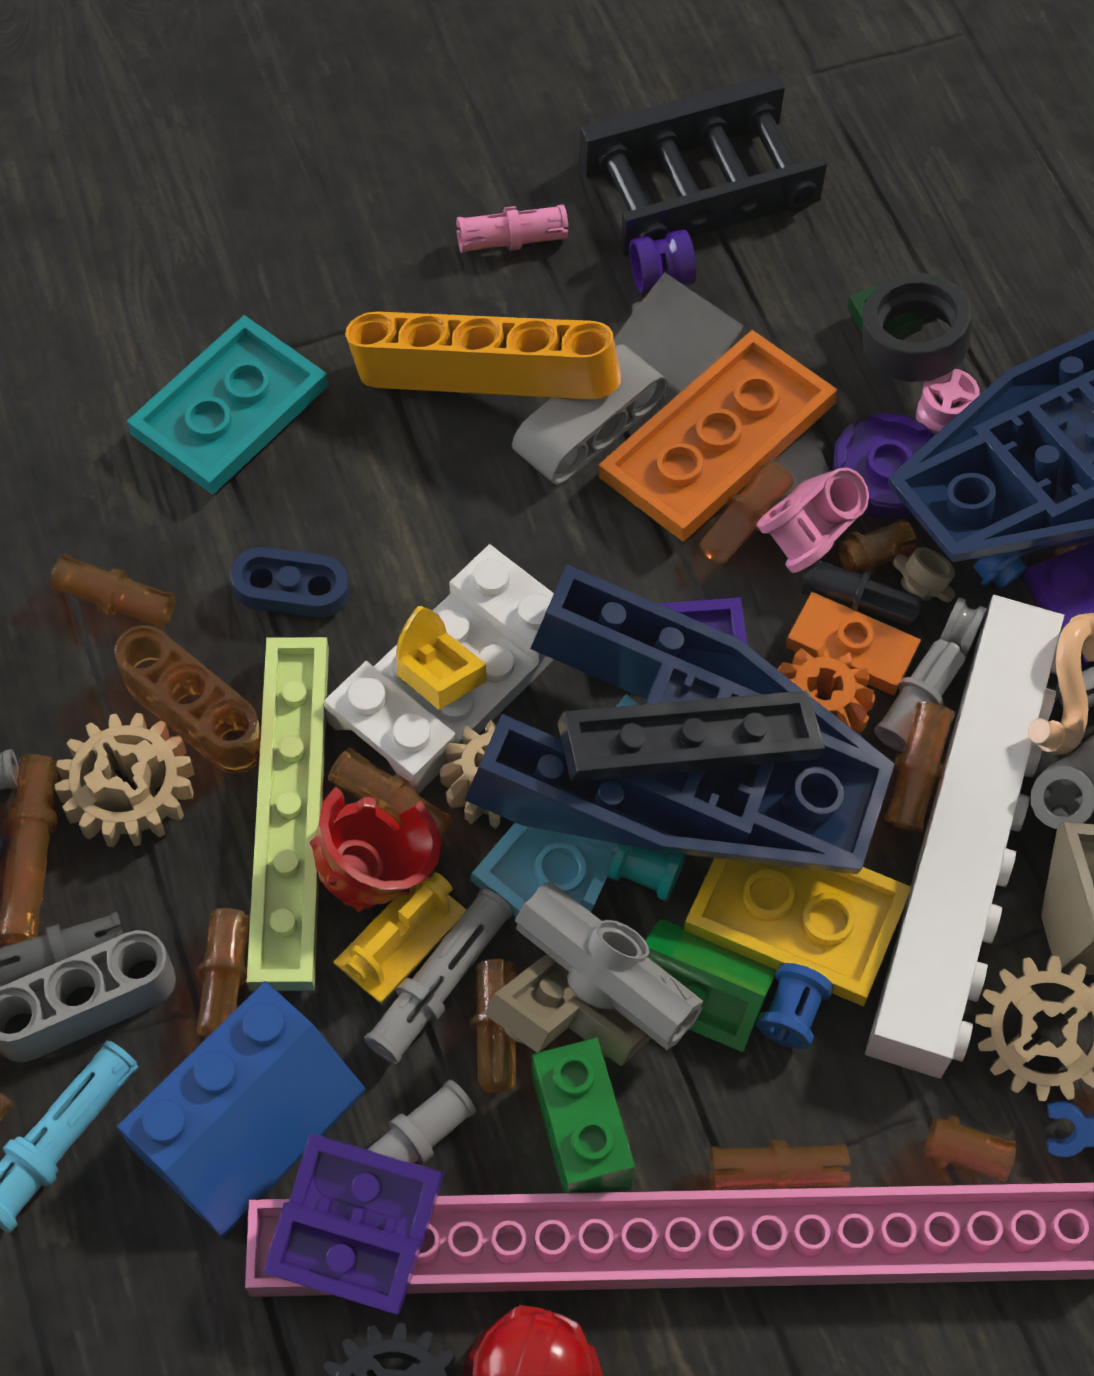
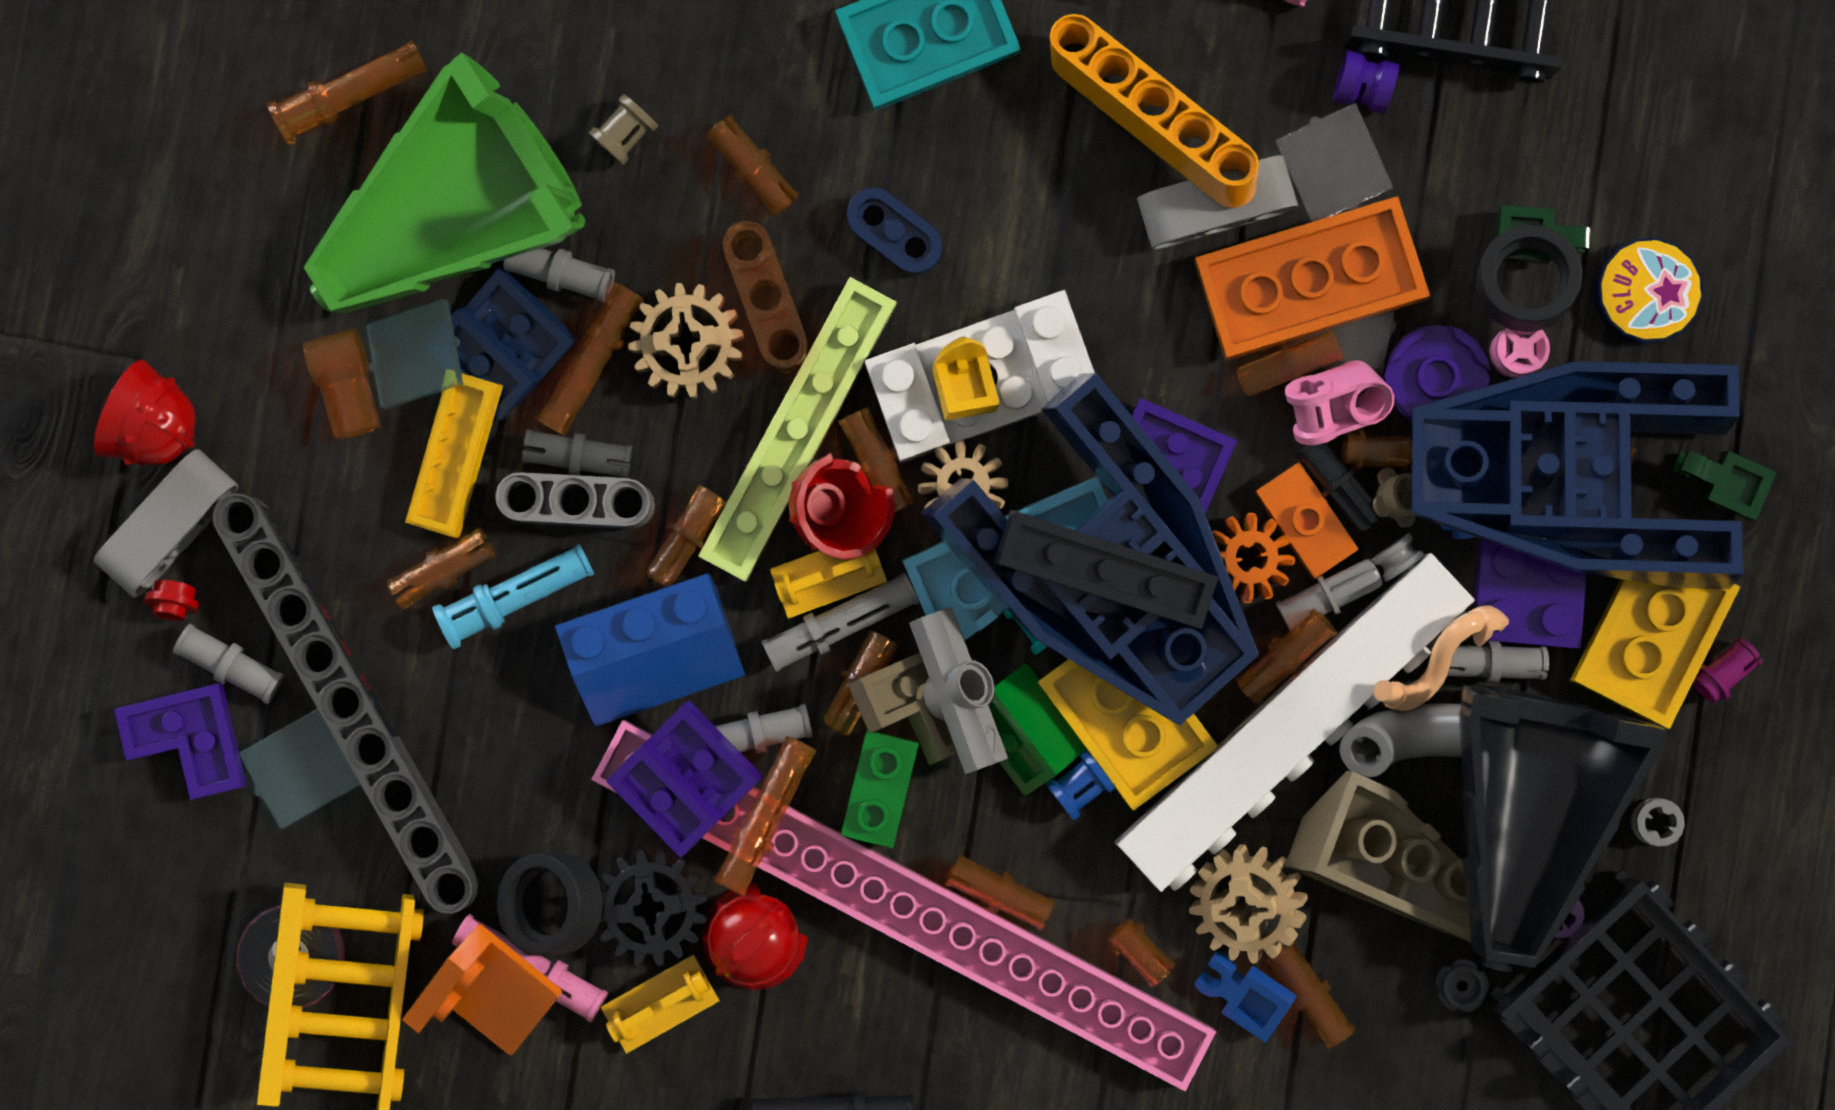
camera: 30 degrees right, 25 degrees up
none -> clear orange pin [713,736,816,896]
none -> tile [1594,238,1703,344]

